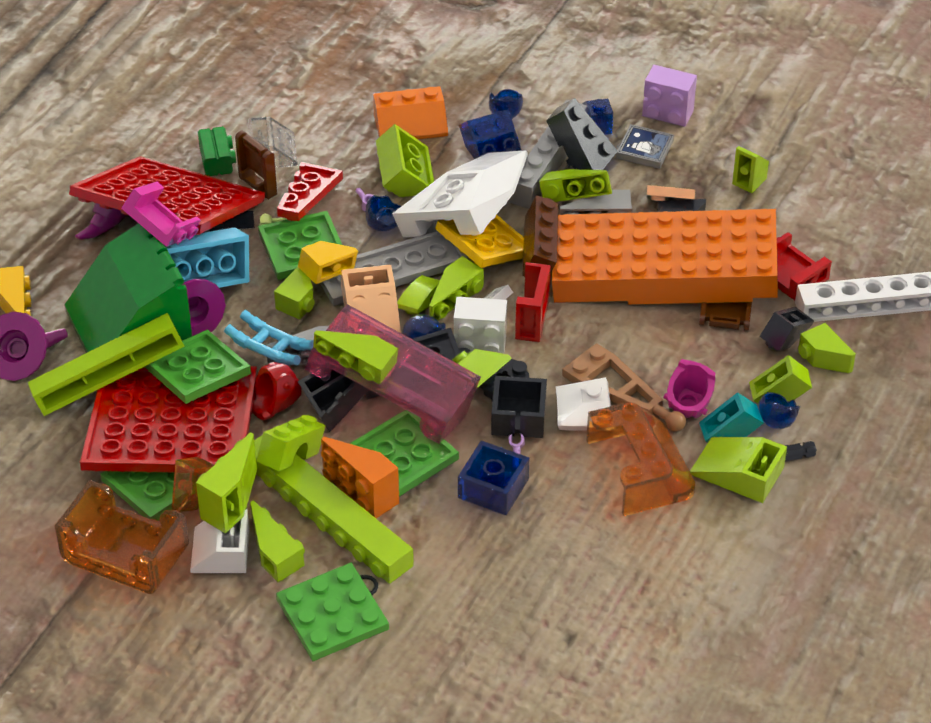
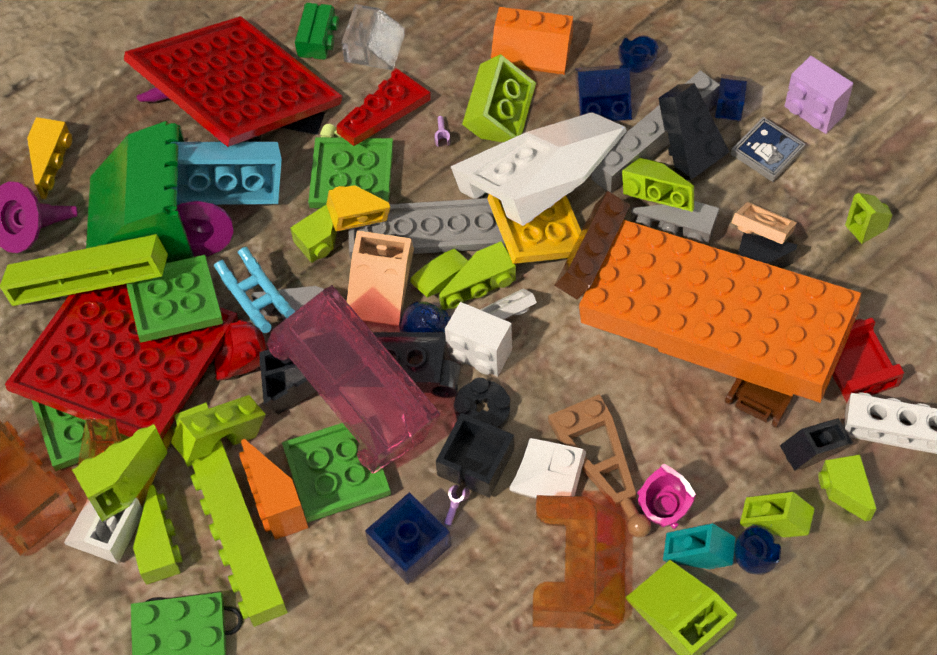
camera: 25 degrees right, 15 degrees up
dark pink panel [121,182,201,247] -> none
reddish brown container [235,130,277,200] -> none
lime slope [313,330,398,384] -> none
clear blue hair [365,195,402,232] -> none
lime slope [447,349,512,394] -> none
red panel [515,262,550,342] -> none
black axle [785,441,817,461] -> none

